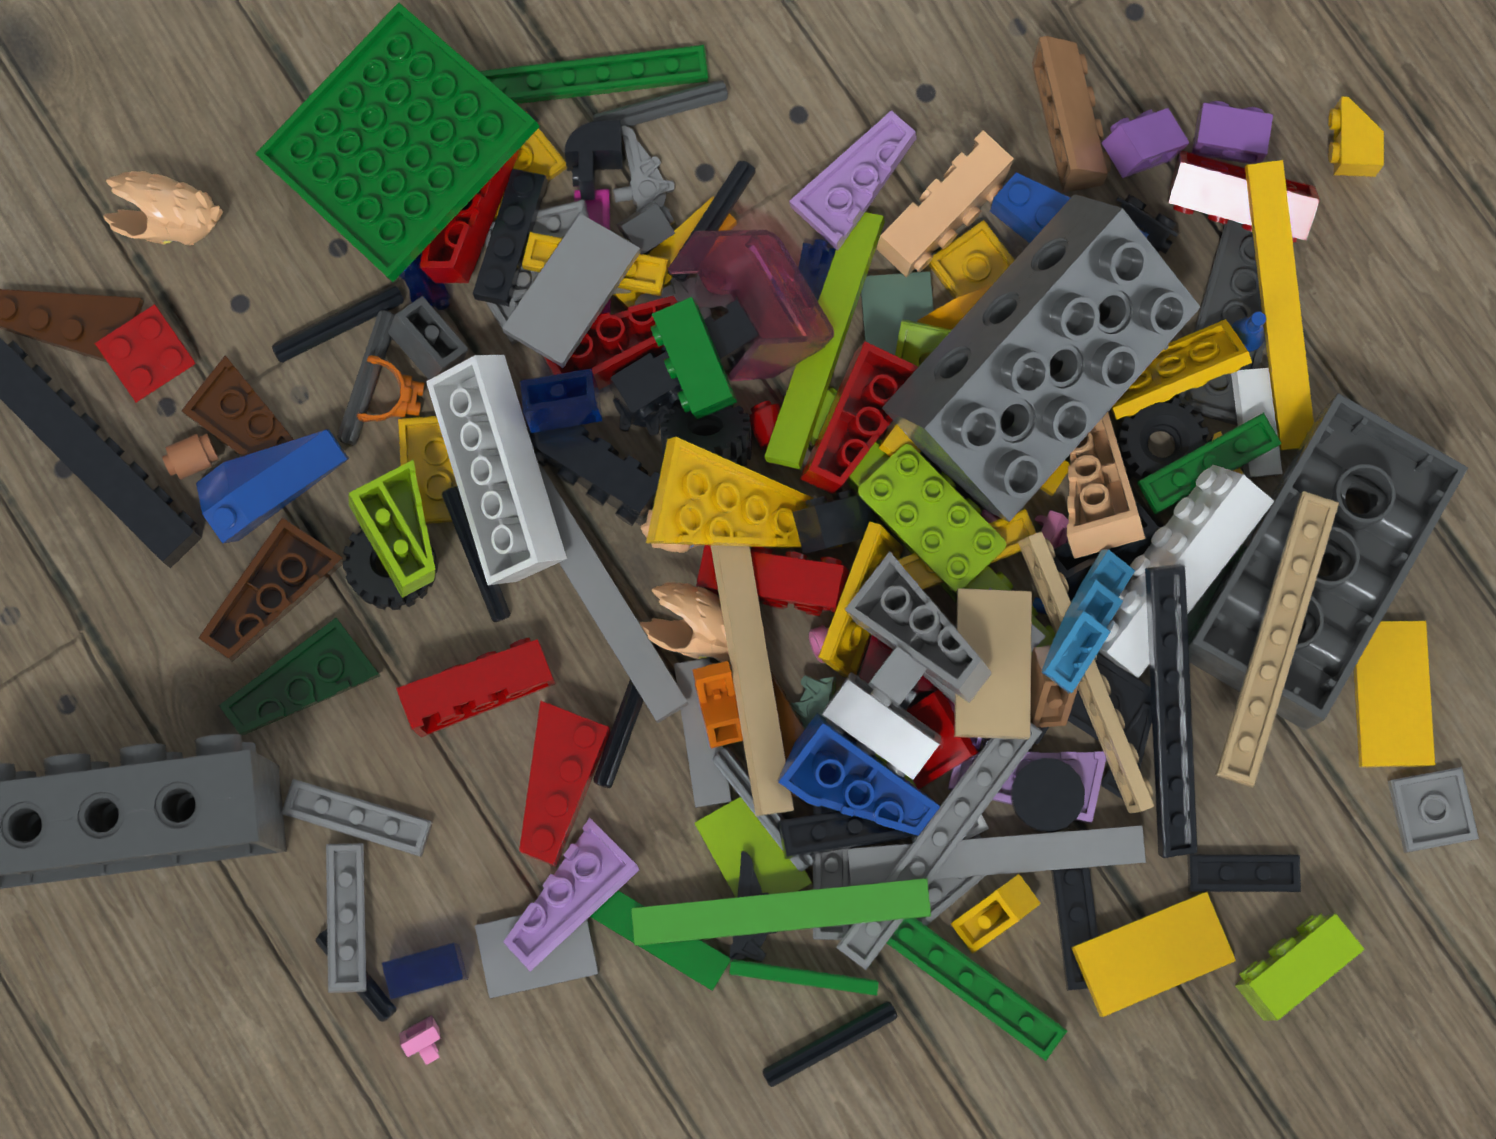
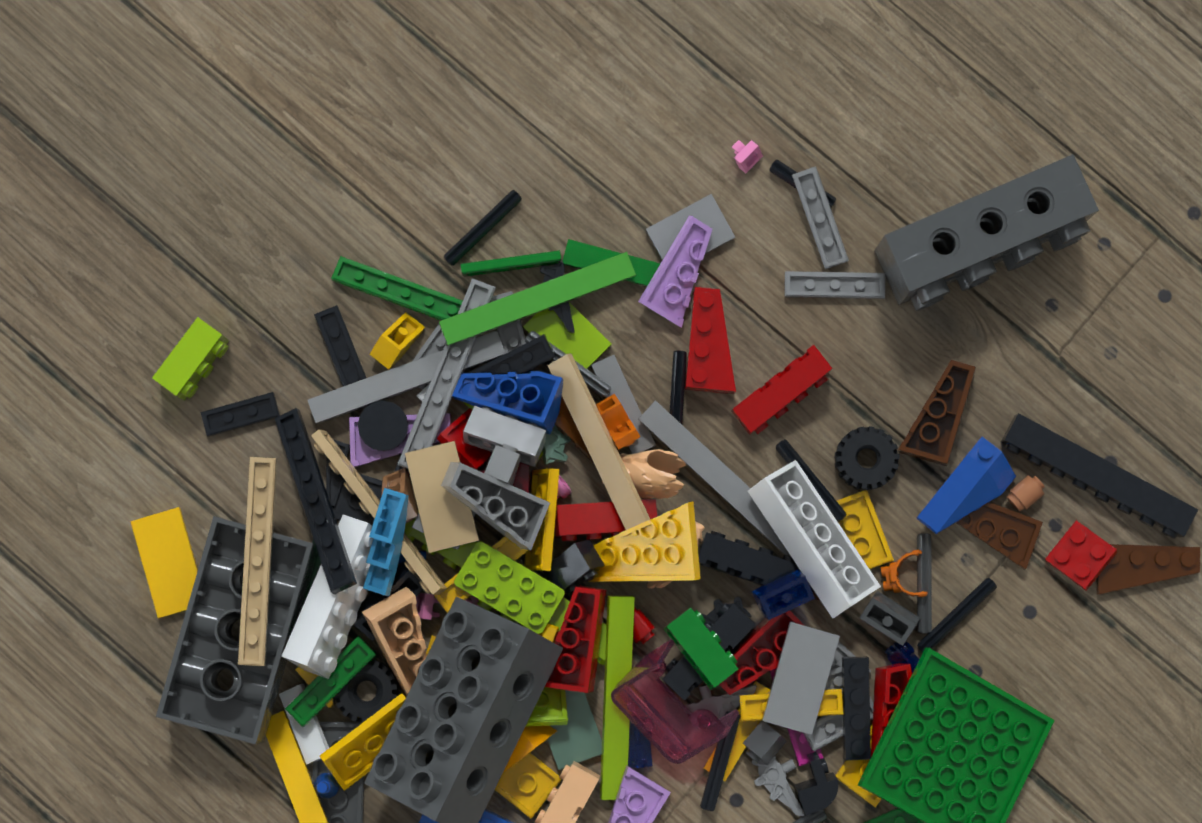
camera: 165 degrees right, 5 degrees up
light nougat head [103,171,223,245] -> none
dark green wing [218,618,381,736] -> none
lime wedge [348,459,435,598] -> none
clear blue brick [382,943,468,1000] -> none
black tyre [660,404,752,467] -> none
yellow tile [1071,892,1236,1017] -> none
light grey tile [1388,767,1479,853] -> none

